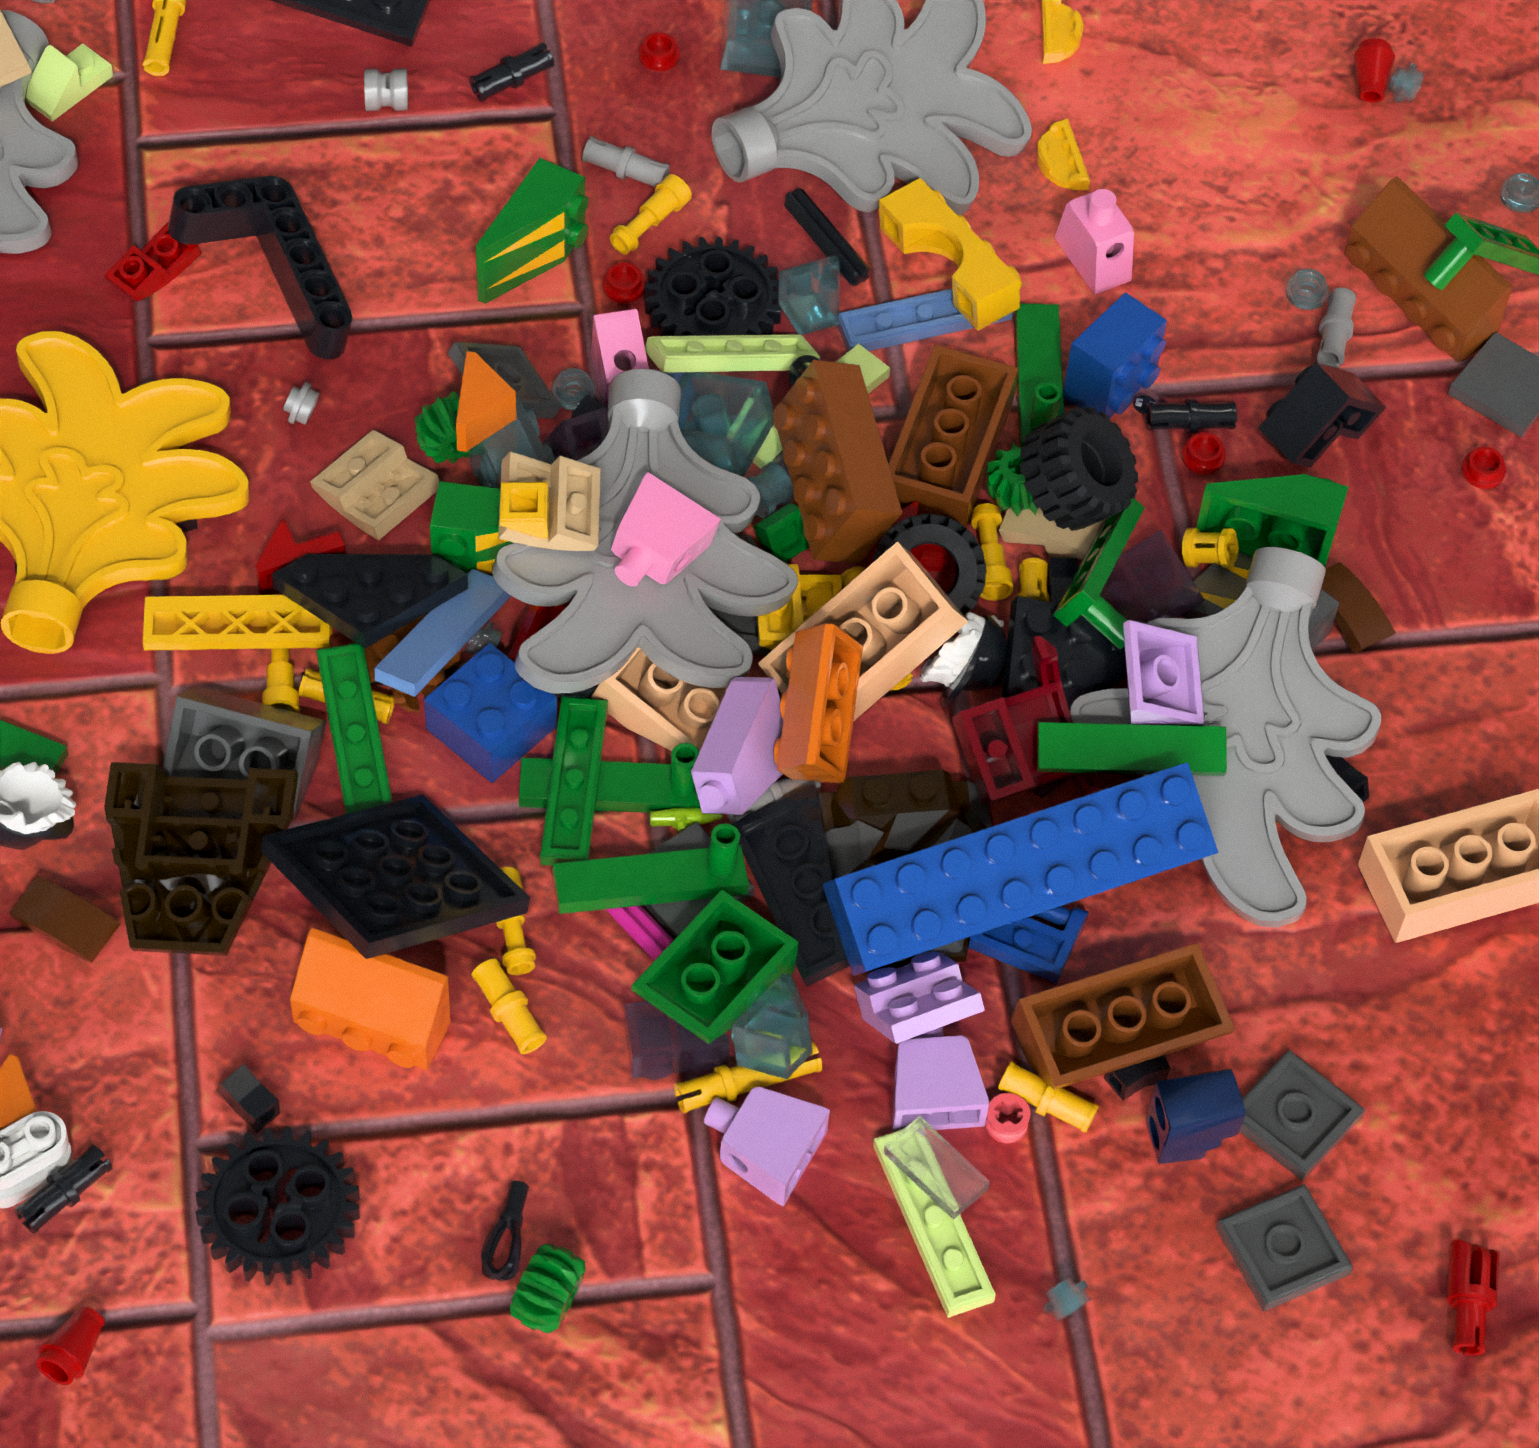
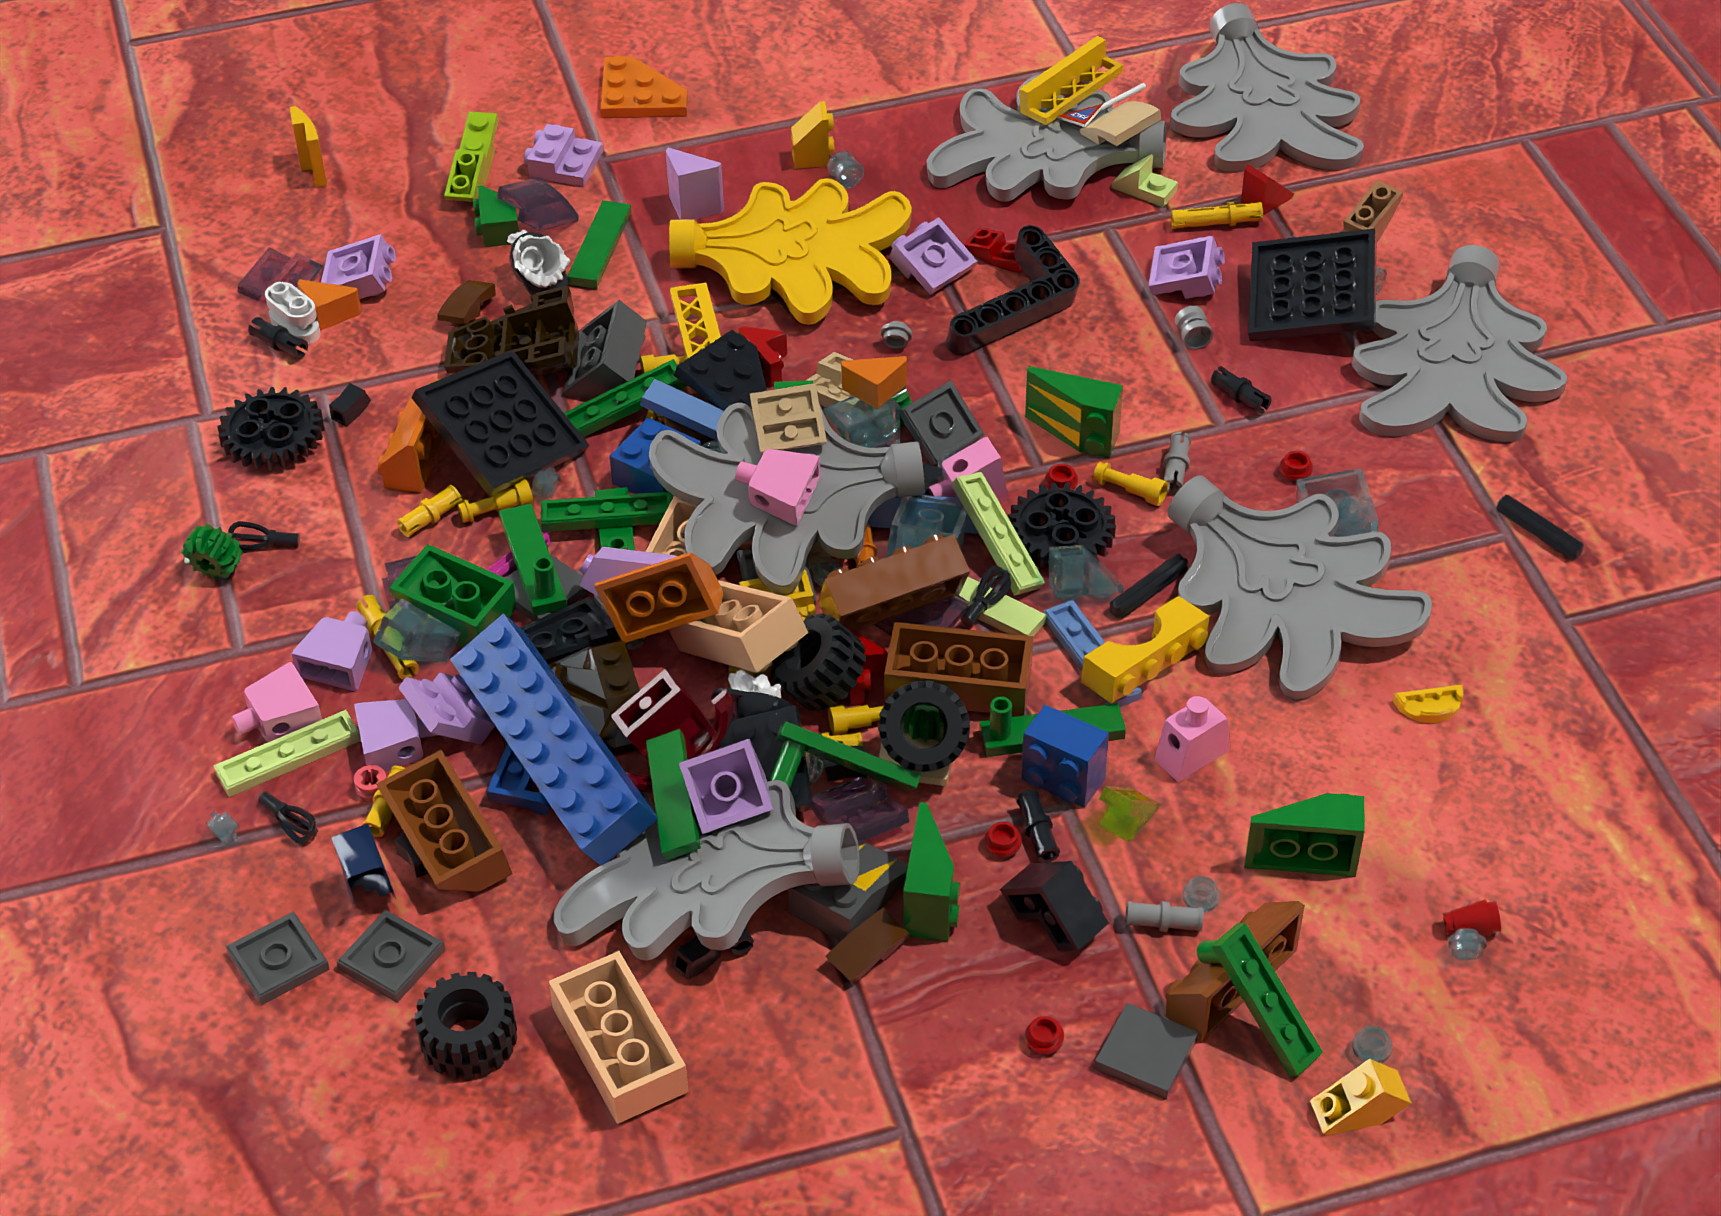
camera: 85 degrees right, 10 degrees down
red cone [36,1306,105,1385] -> none
yellow slope [500,482,550,538] -> none
clear tile [884,1116,990,1220] -> none
yellow tile [1036,118,1090,190] -> none
black piece [1134,395,1156,414] -> none
yellow bush [1182,528,1239,568] -> none
red arm [1447,1239,1500,1356] -> none
none -> bright pink torso [231,662,322,742]
none -> black piece [258,792,318,844]
none -> black tyre [415,972,517,1079]
none -> clear light blue plate [532,467,561,499]
none -> lavender plate [889,217,977,295]
none -> clear neon green slope [1099,786,1161,841]
none -> lavender plate [1149,236,1225,299]
none -> green slope [1244,793,1365,877]

